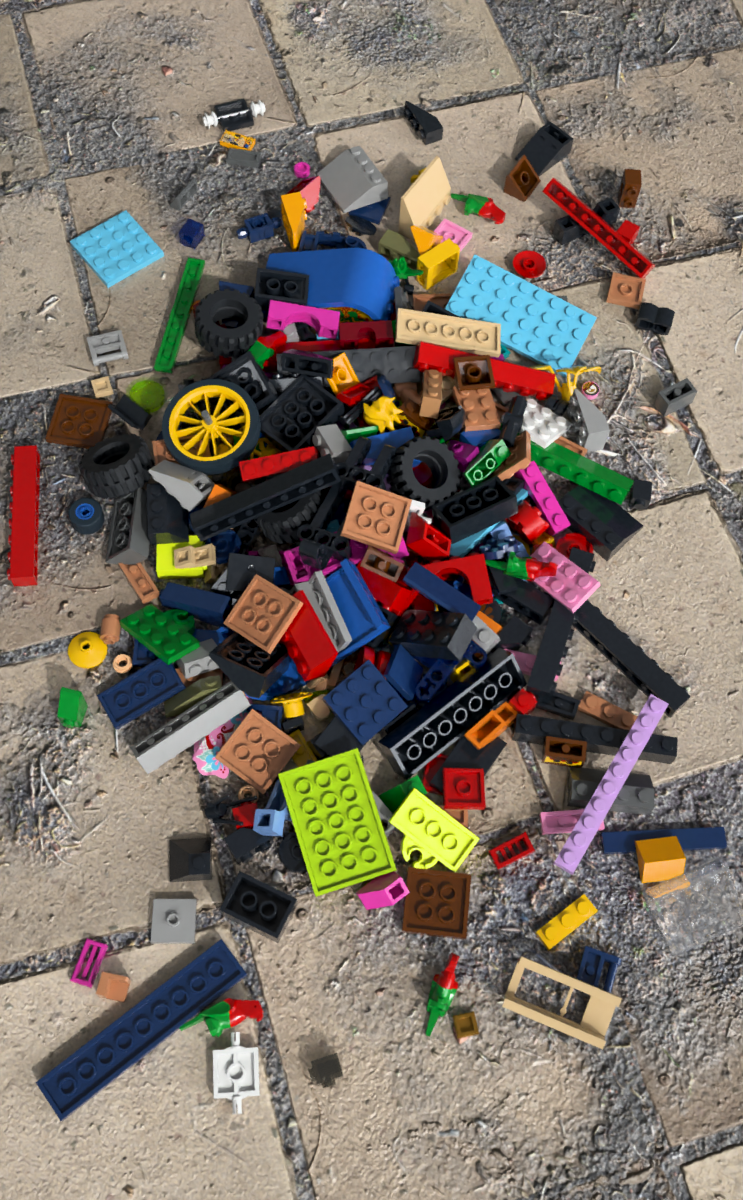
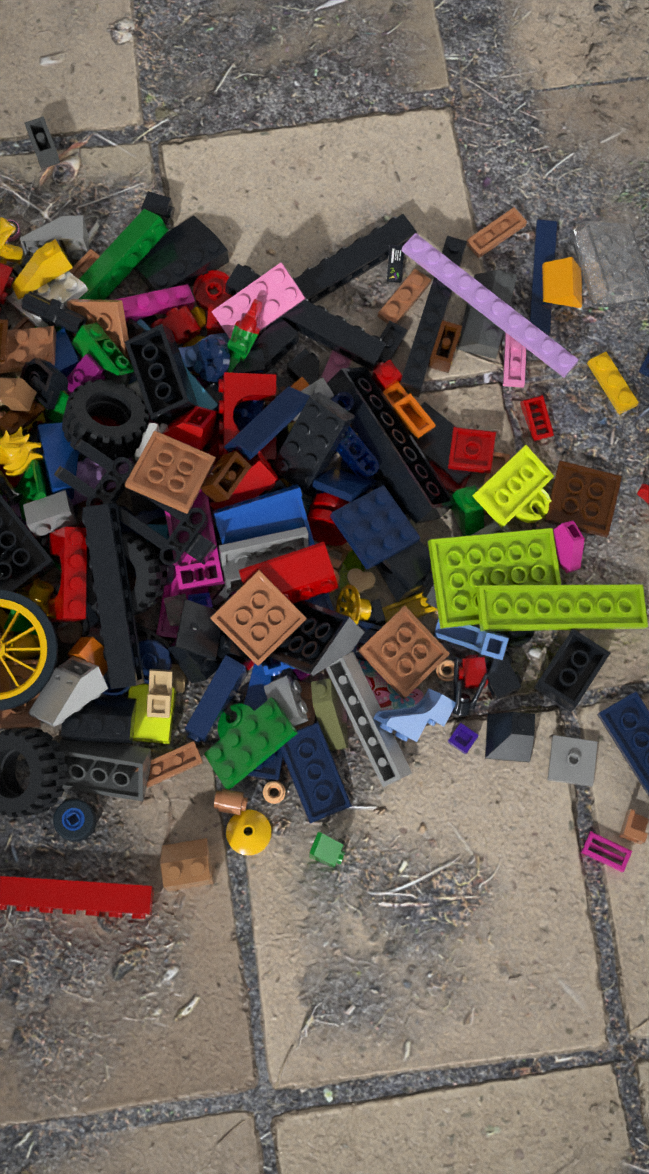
camera: 80 degrees left, 10 degrees up
none -> yellow slope [12,239,73,300]
none -> medium nougat slope [160,838,214,892]
none -> arch [373,688,456,742]
none -> black sticker [386,244,404,283]
none -> dark purple plate [448,722,479,755]
none -> nougat plate [466,207,527,259]
none -> lime plate [476,584,648,631]

